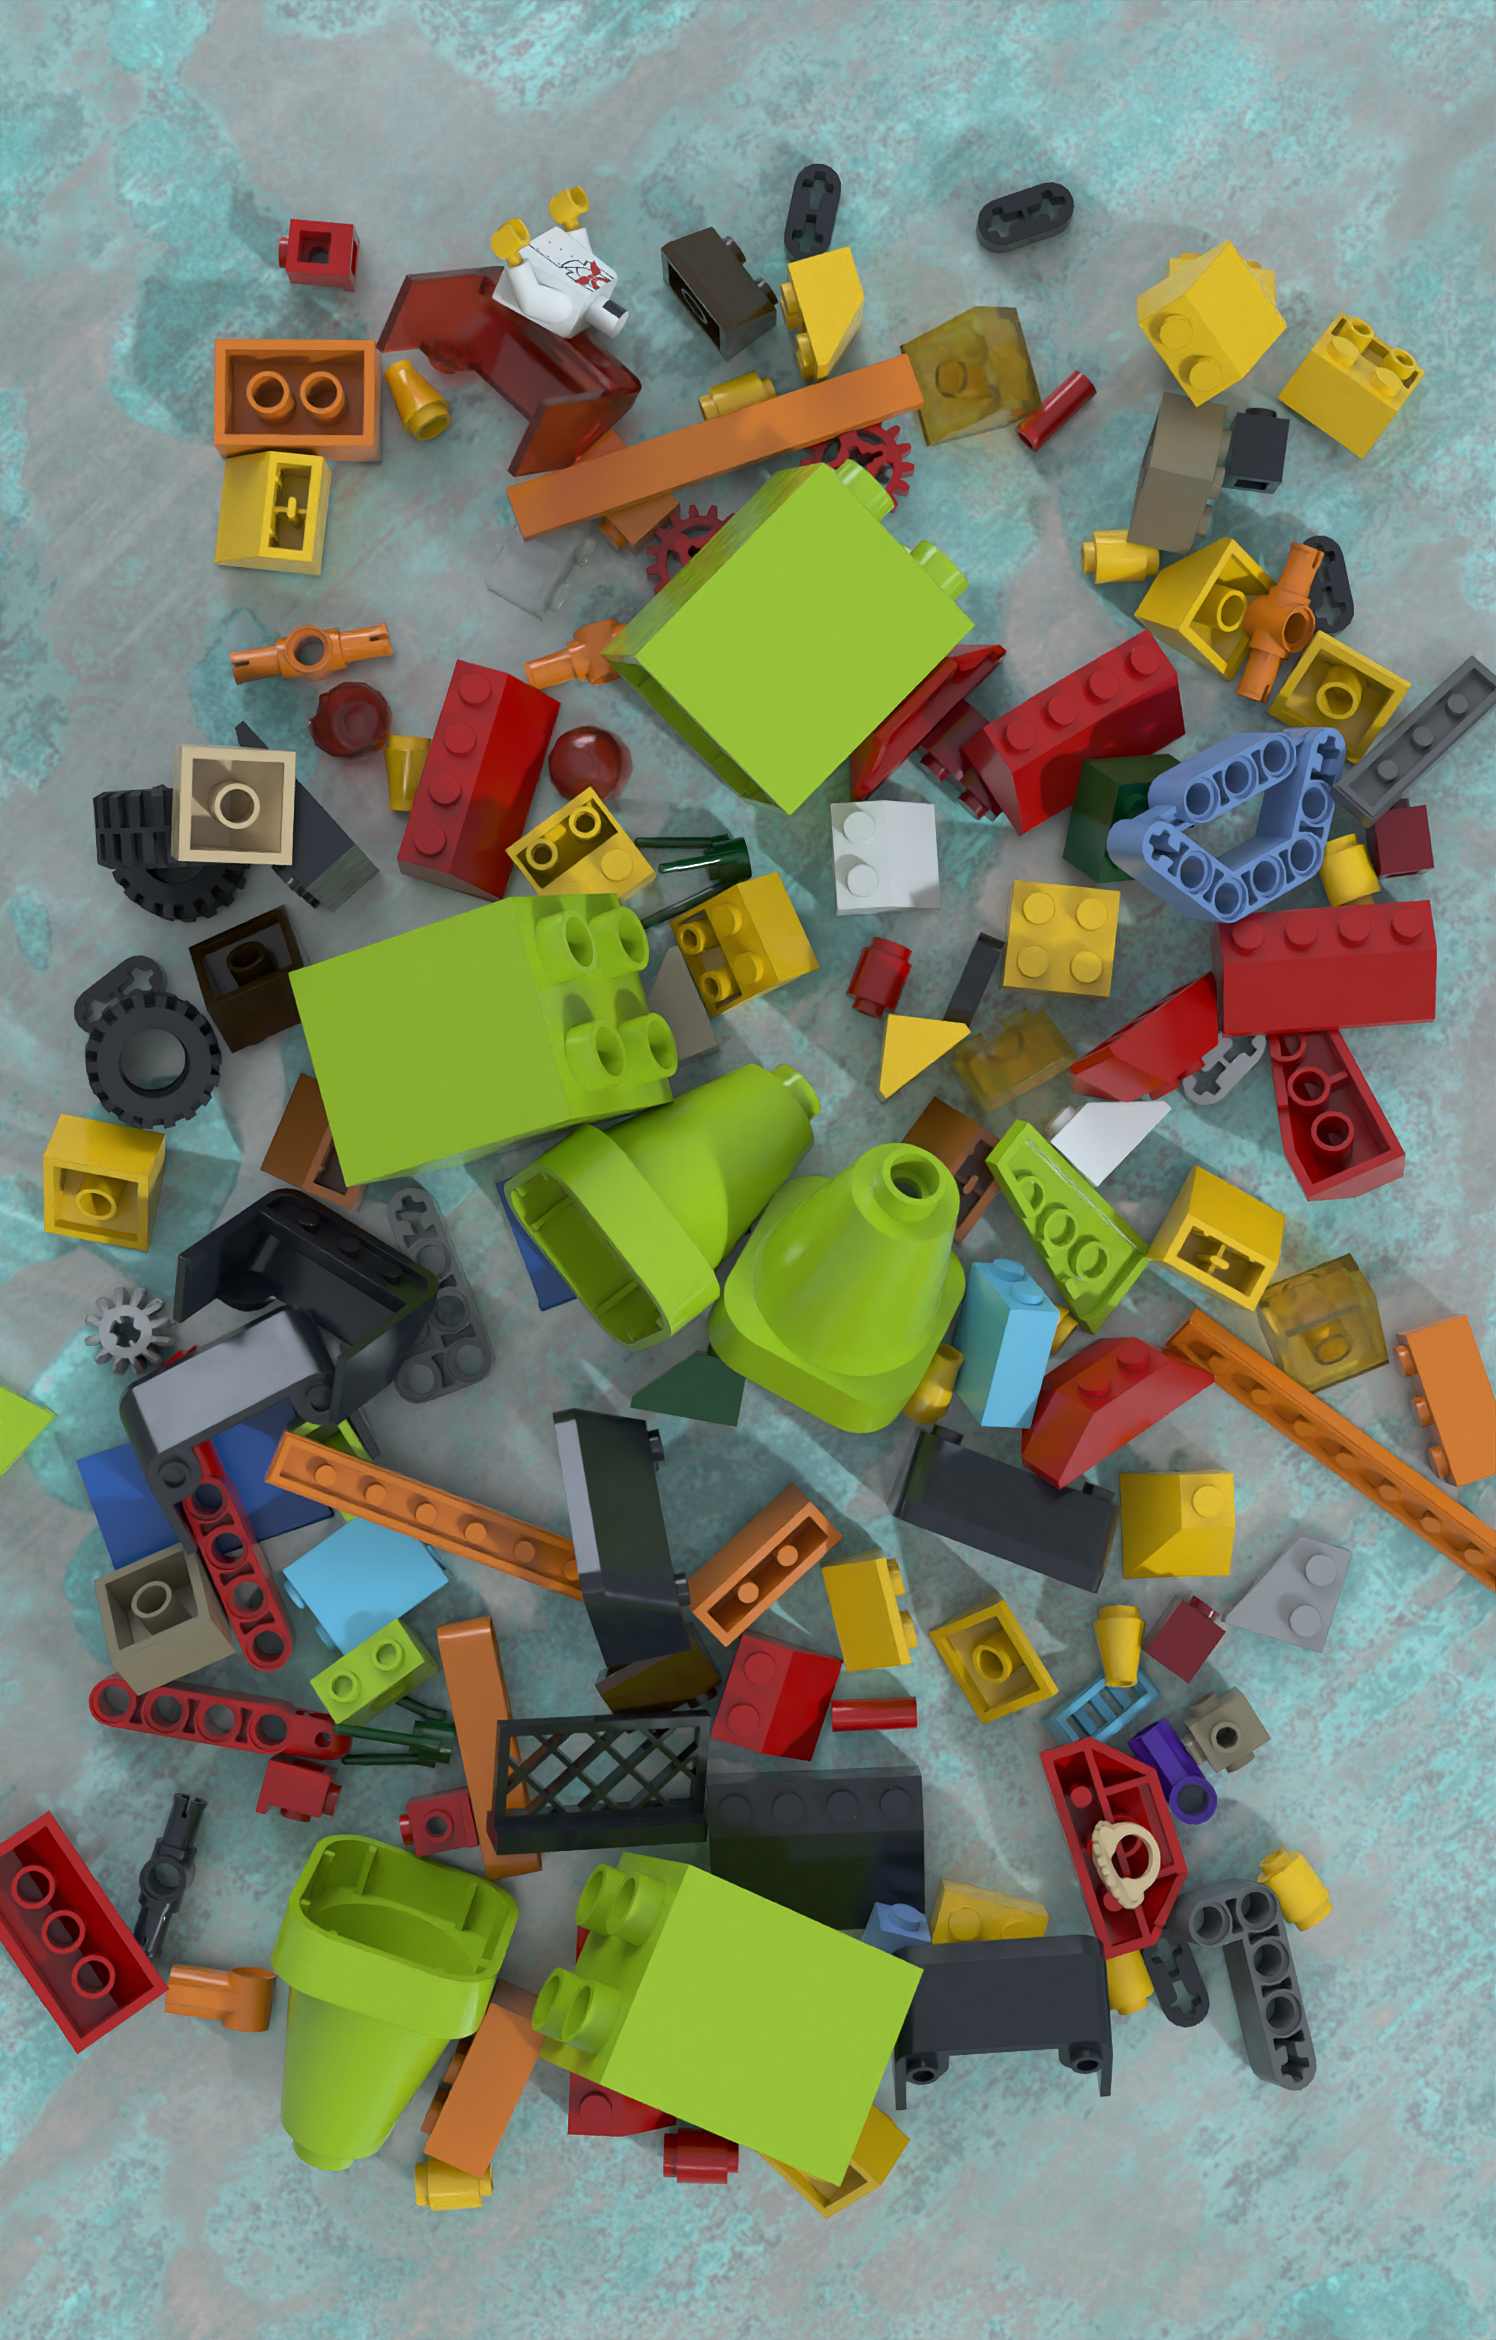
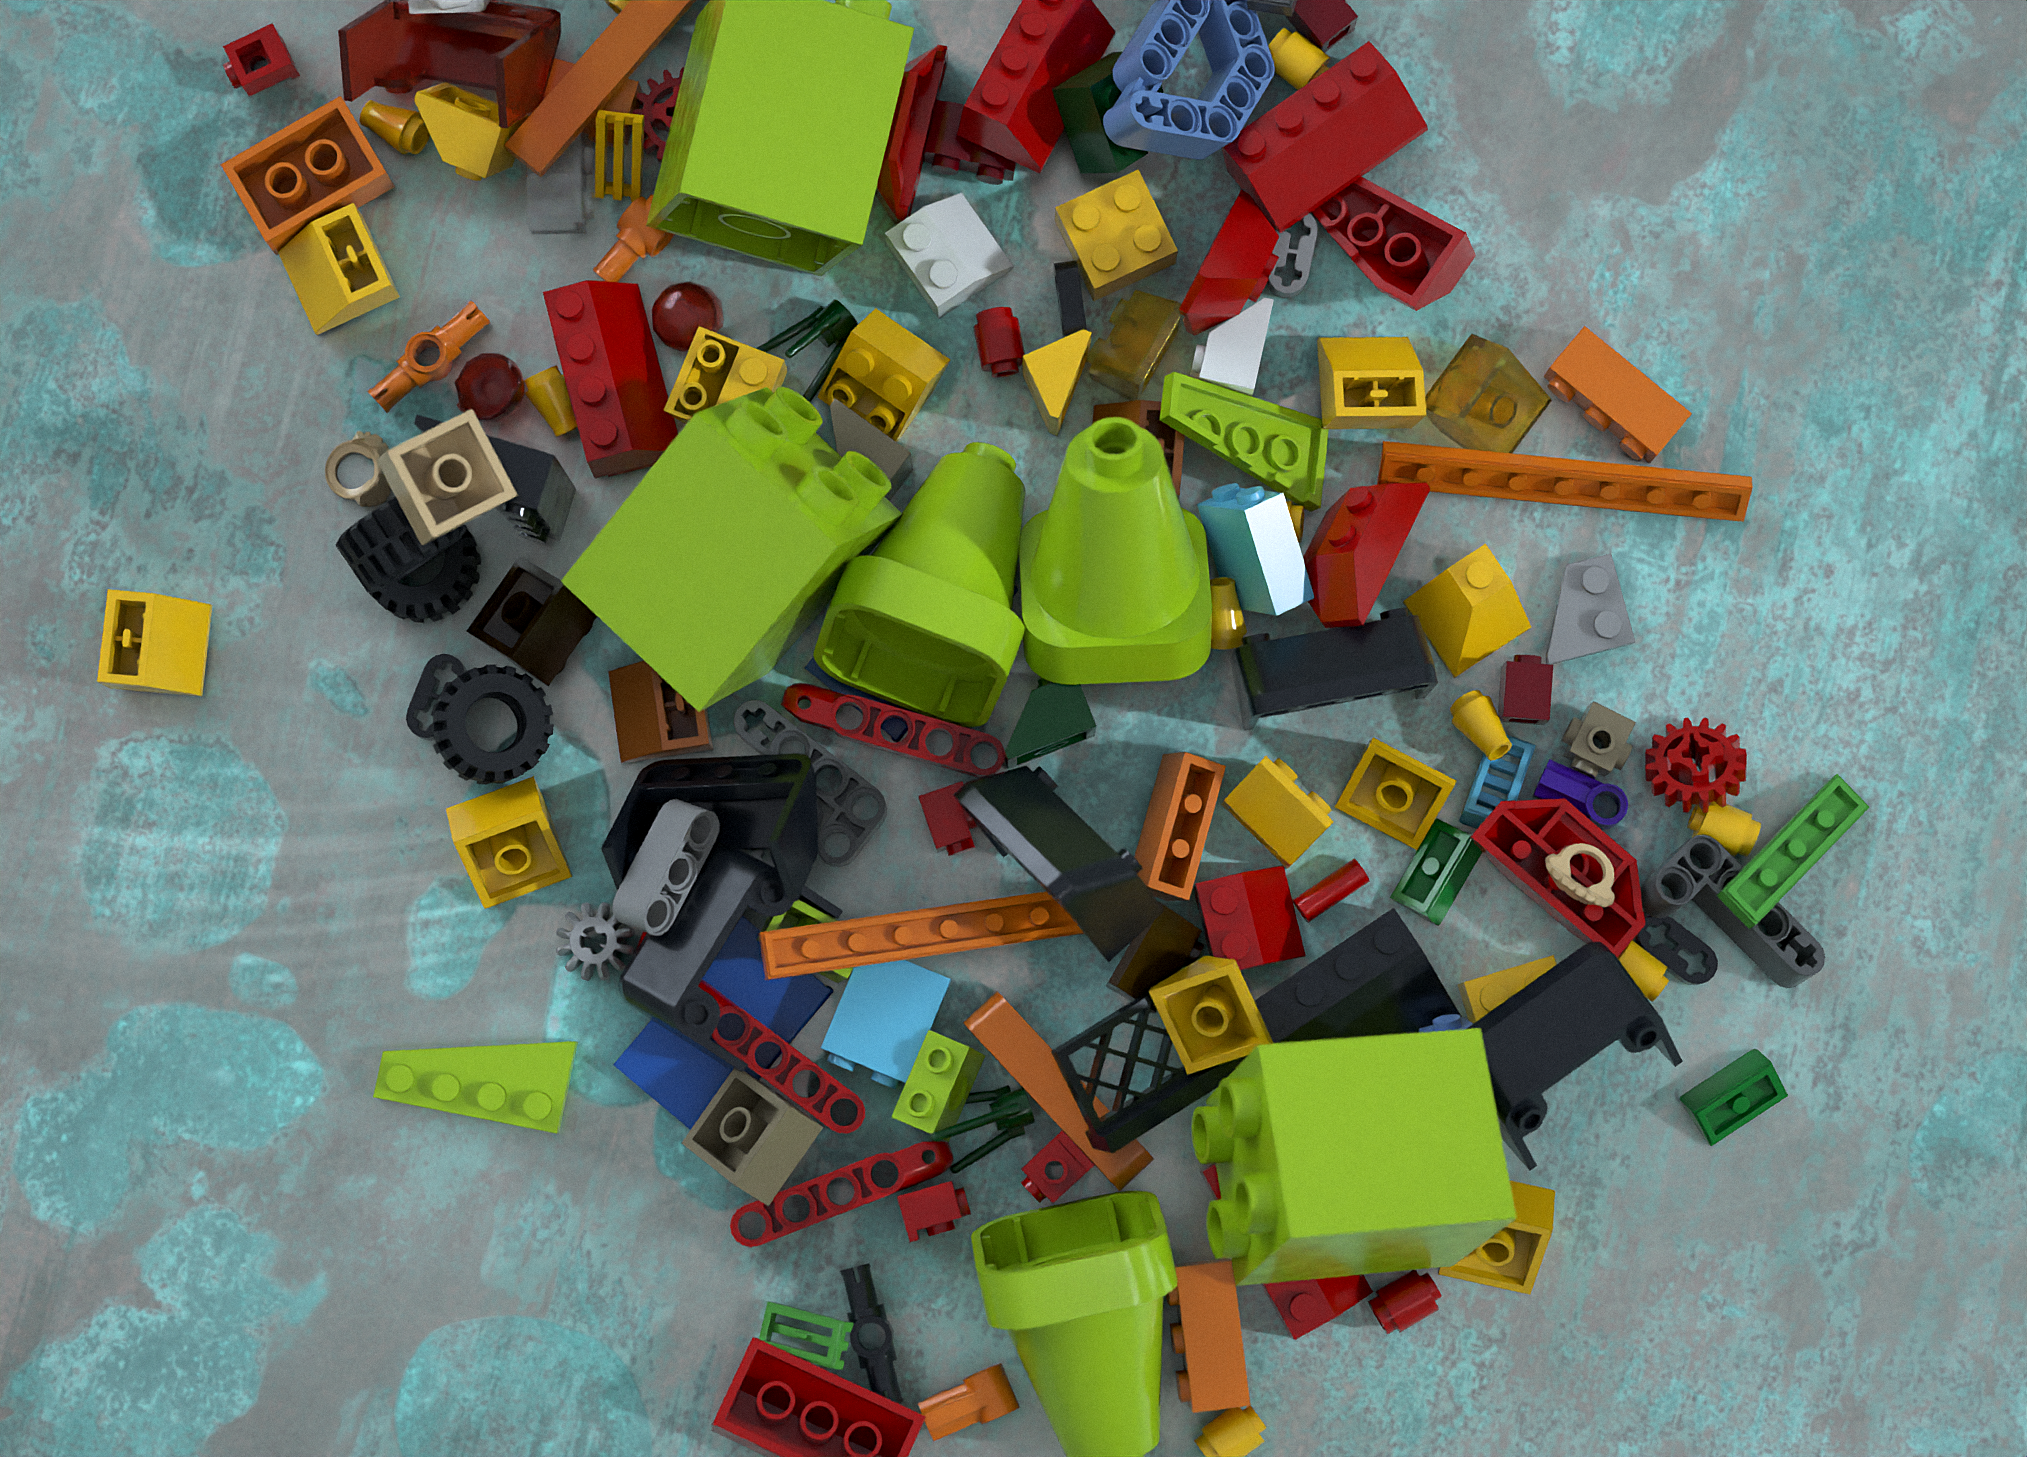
camera: 30 degrees left, 5 degrees down
none -> tan piece [325,431,391,507]
none -> yellow slope [414,82,529,181]
none -> yellow tile [595,110,644,202]
none -> light grey beam [613,799,720,936]
none -> bright green tile [759,1301,853,1370]
none -> red piece [780,683,1005,778]
none -> red brick [918,781,978,857]
none -> yellow slope [1149,956,1274,1074]
none -> green slope [1390,818,1482,926]
none -> red gear [1645,718,1747,813]
none -> green slope [1680,1049,1788,1146]
none -> bright green tile [1716,774,1869,929]

